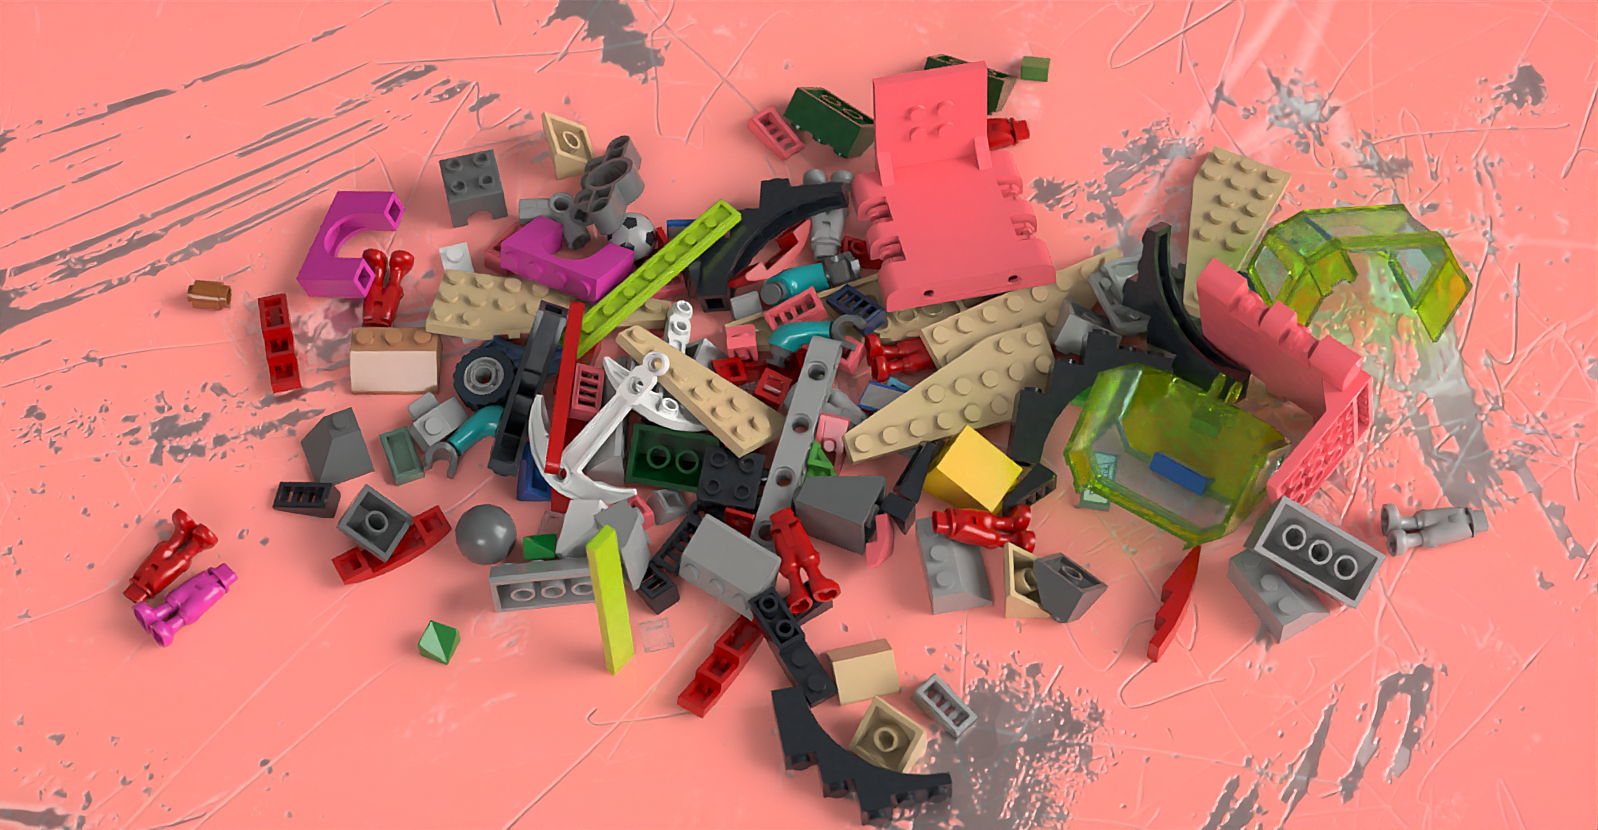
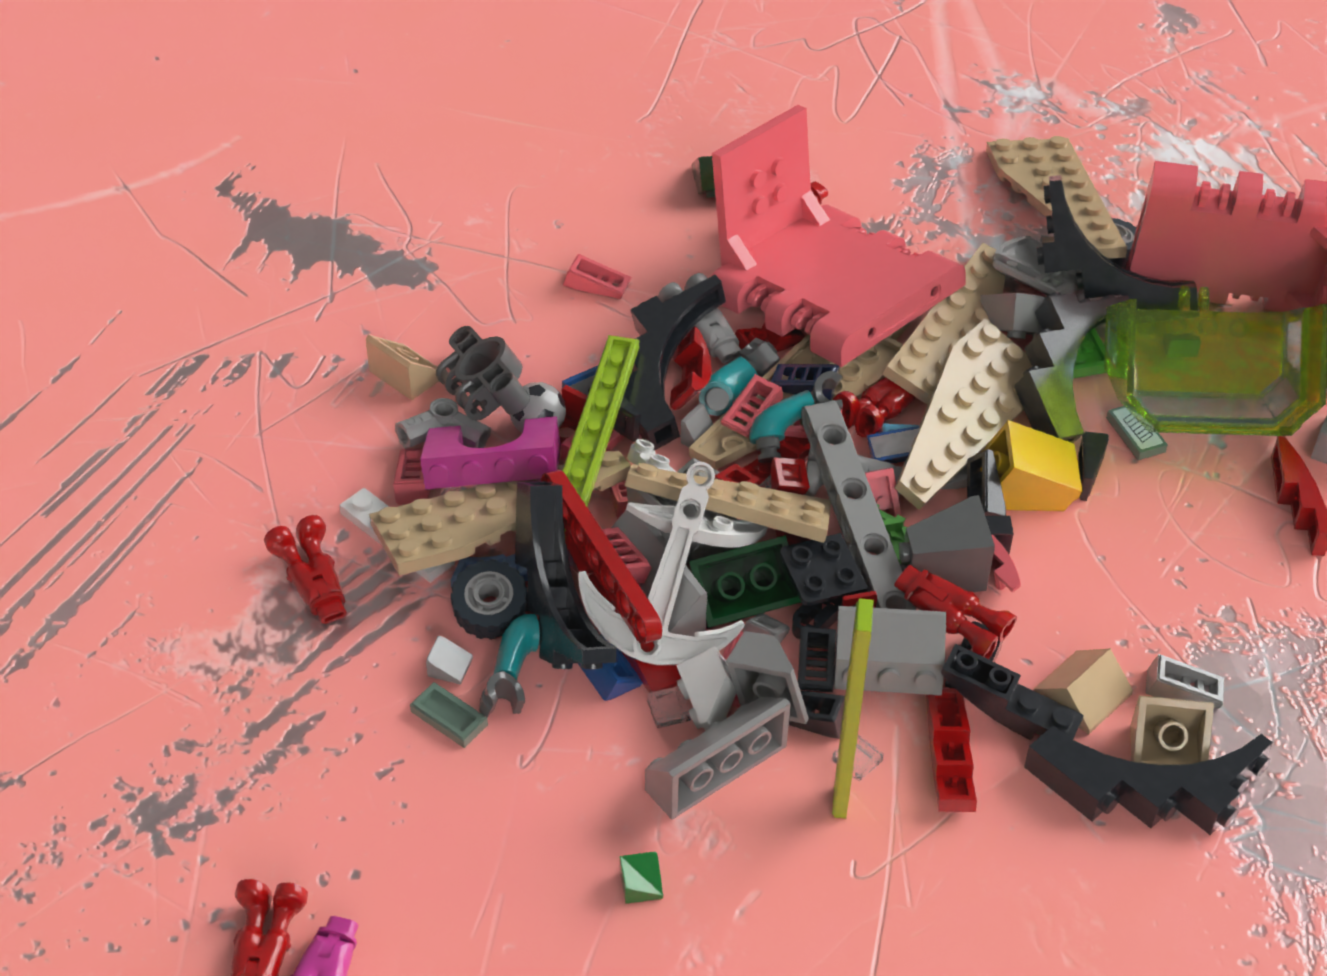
camera: 35 degrees left, 10 degrees down
dark orange brick [187,280,232,310] -> none
red slope [258,293,302,393] -> none
black slope [272,482,341,518] -> none
dark pink arch [296,191,406,298] -> none
dark grey slope [300,407,375,485] -> none
red slope [331,505,452,585] -> none
dark grey slope [336,484,413,563] -> none
slope [350,327,443,395] -> none
light grey slope [407,396,470,453] -> none
dark grey piece [439,149,508,228] -> none
dark grey piece [455,504,517,566] -> none
green slope [523,533,558,561] -> none
coral slope [726,324,759,363] -> none
dark green slope [783,87,874,159] -> none
light grey slope [915,517,993,615] -> none
red piece [931,504,1036,554] -> none
tan slope [1003,542,1051,618] -> none
dark grey slope [1033,552,1108,624] -> none
blue slope [1149,451,1215,496] -> none
clear neon green windscreen [1246,204,1473,343] -> none

